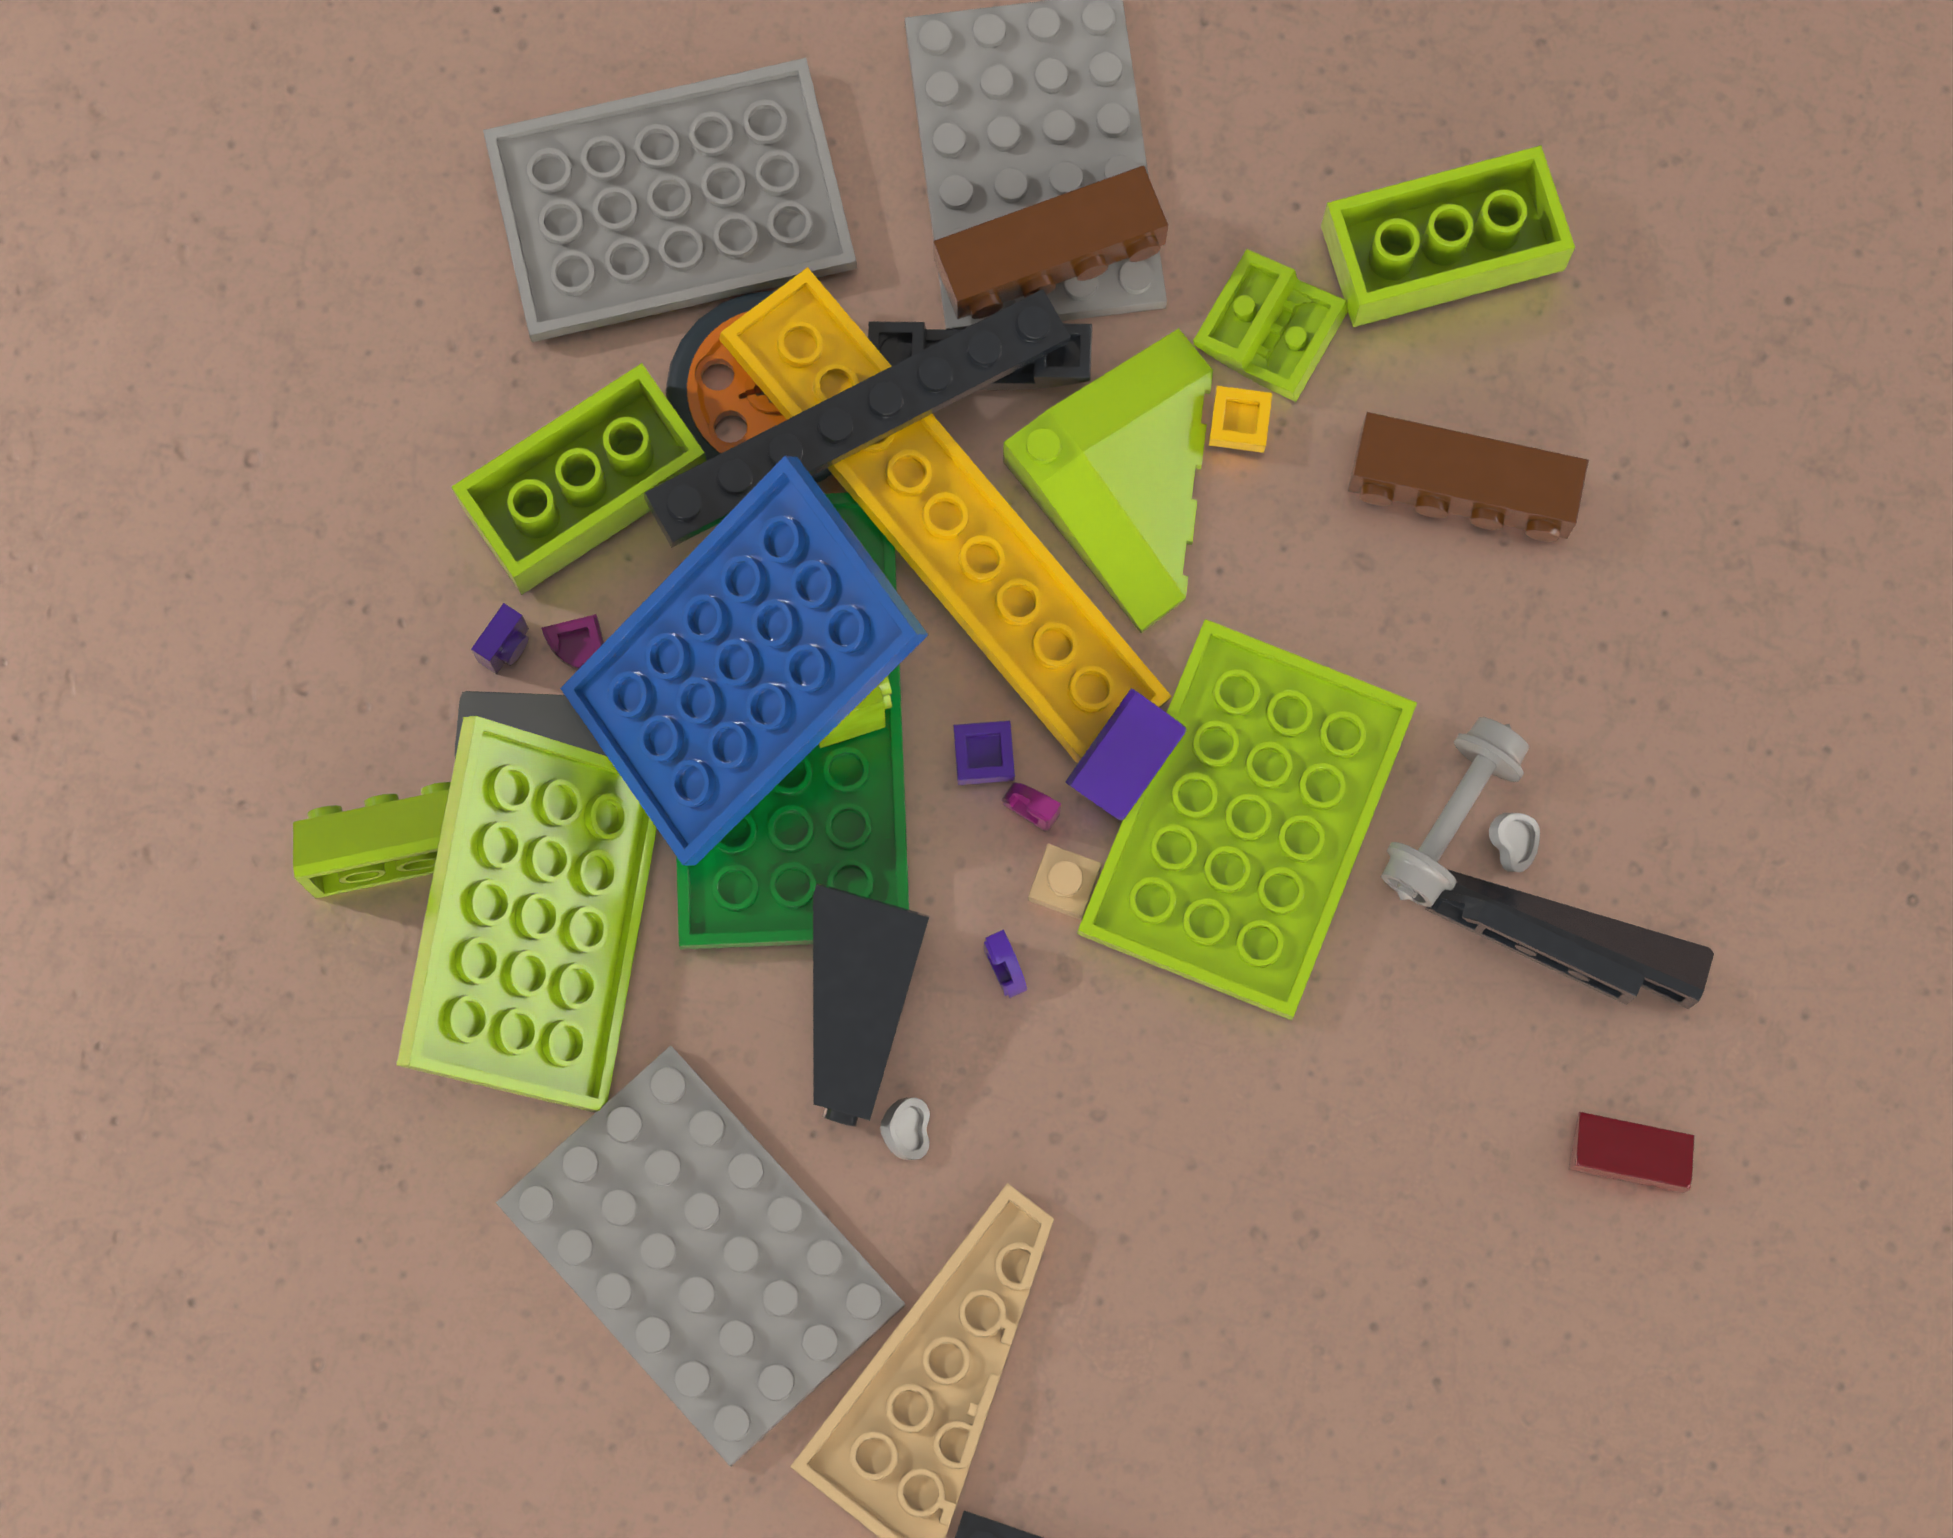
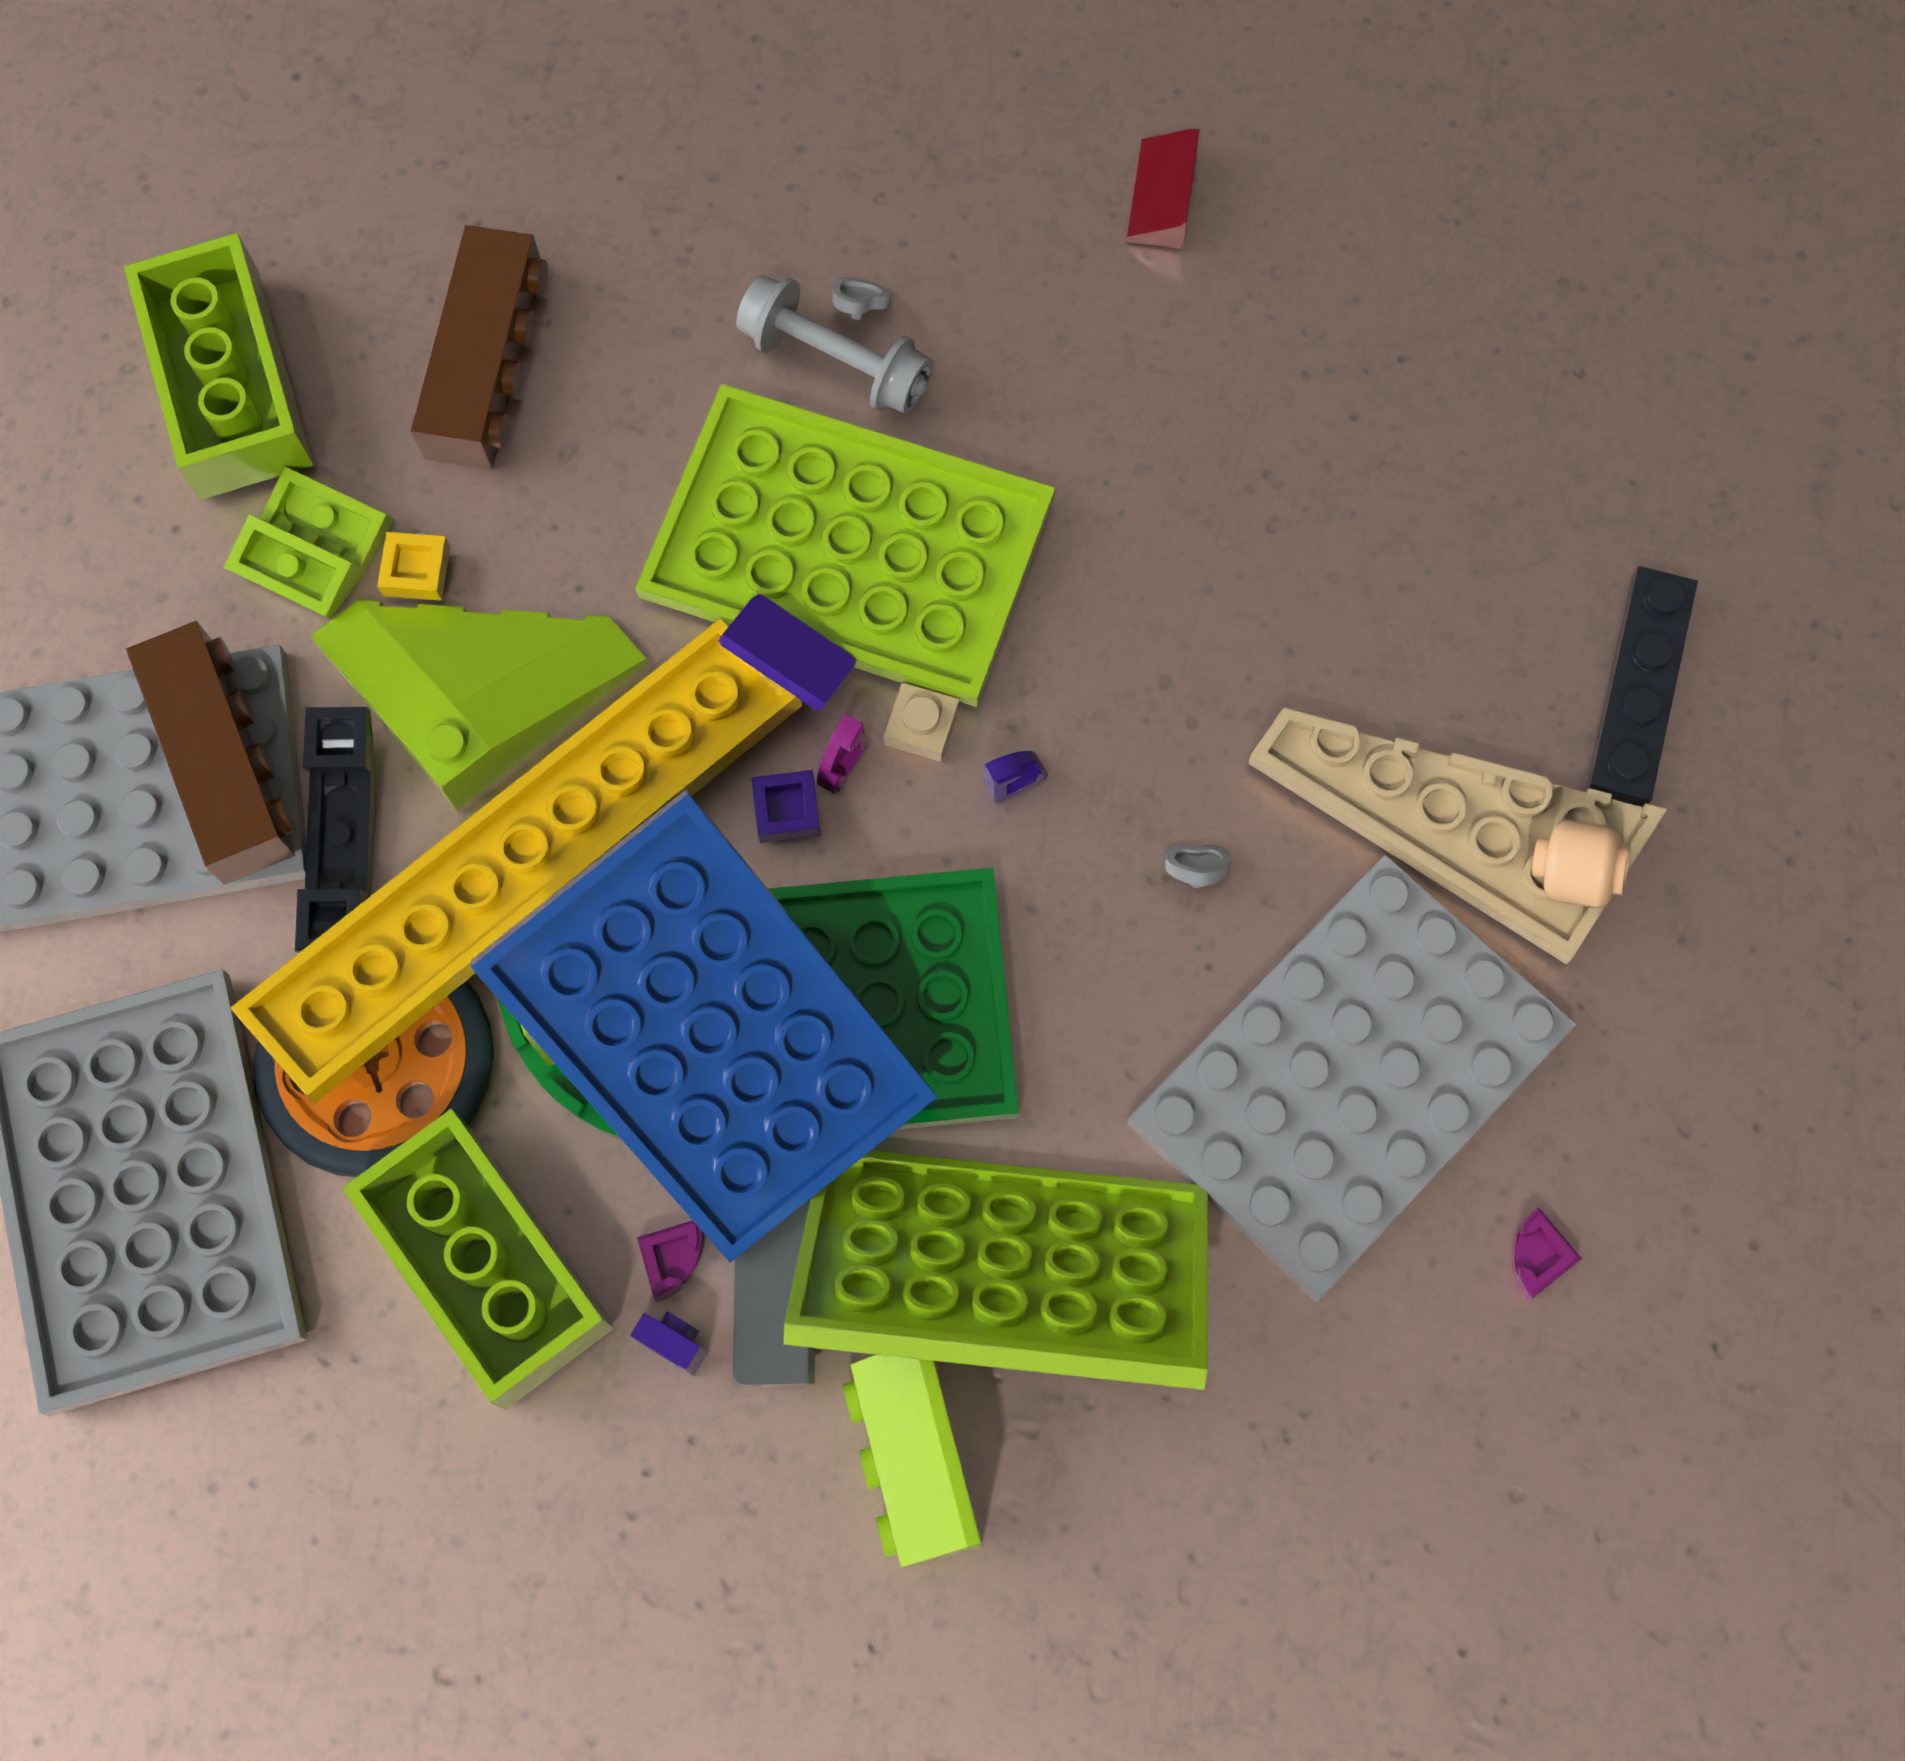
camera: 90 degrees left, 5 degrees down
black plate [644,289,1071,548] -> none
black slope [813,883,929,1126] -> none
black wedge [1425,870,1714,1009] -> none
none -> magenta tile [1512,1207,1582,1301]
none -> light nougat head [1532,820,1631,908]

